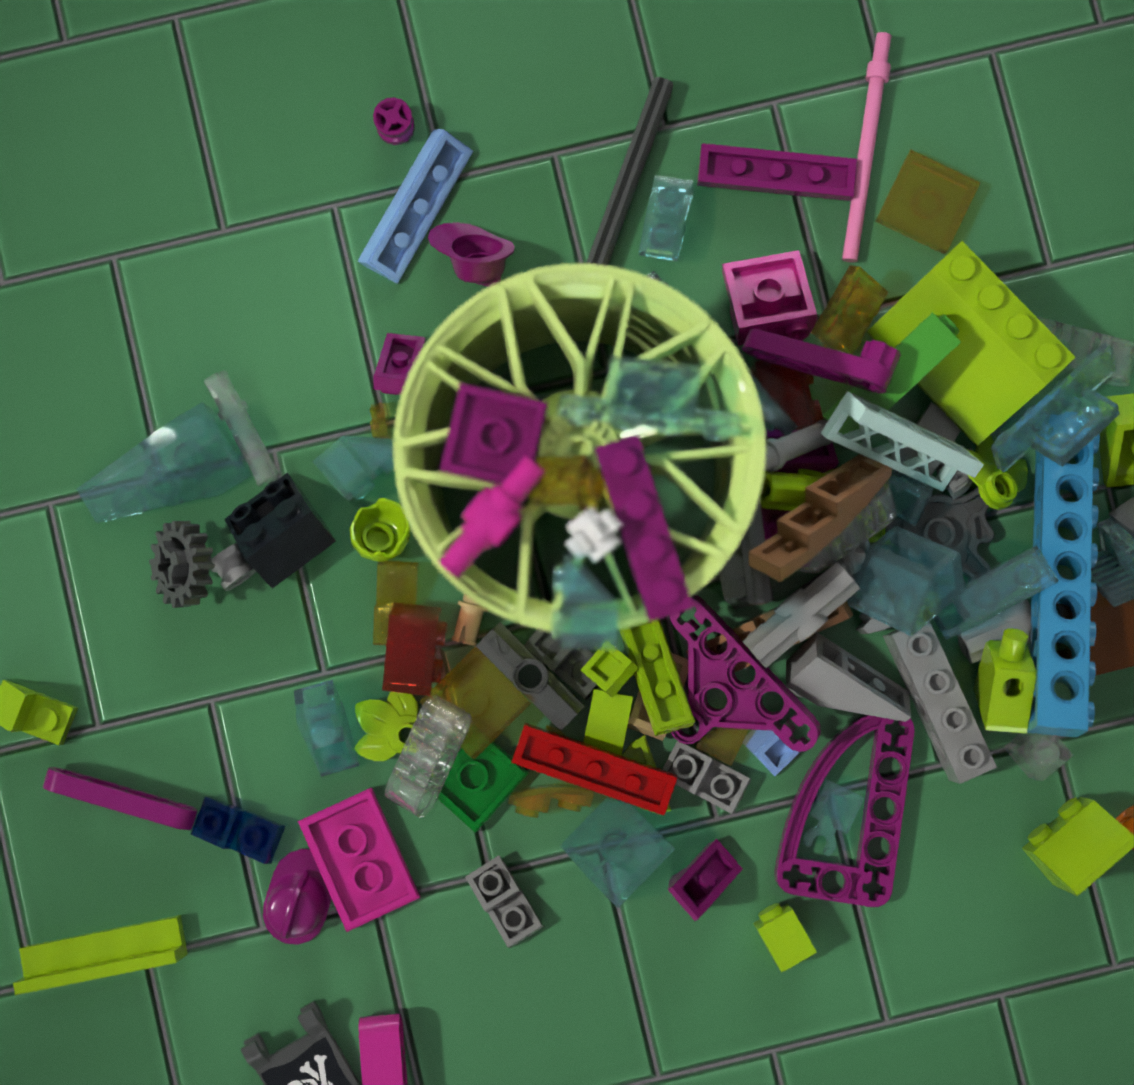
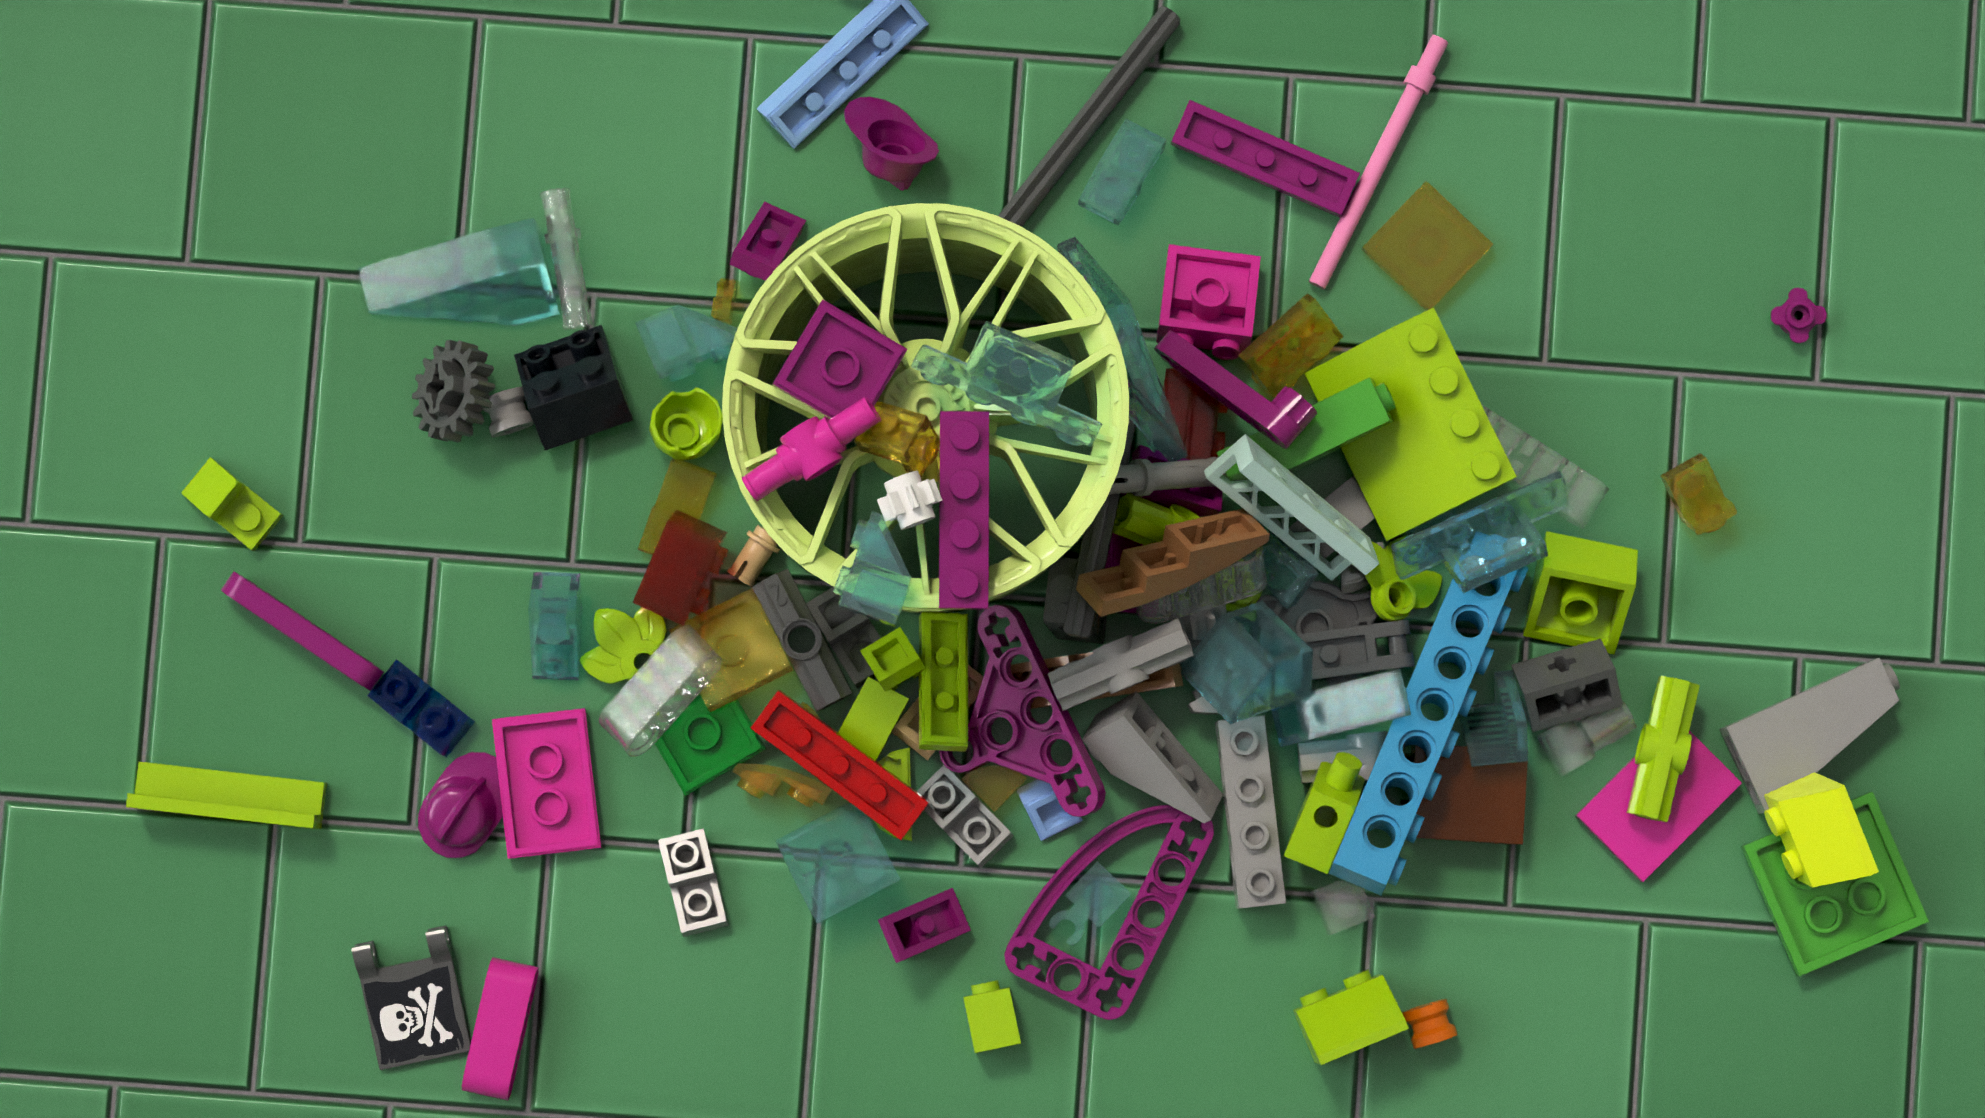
camera: 15 degrees right, 0 degrees up
none -> dark grey plate [1279,620,1415,684]

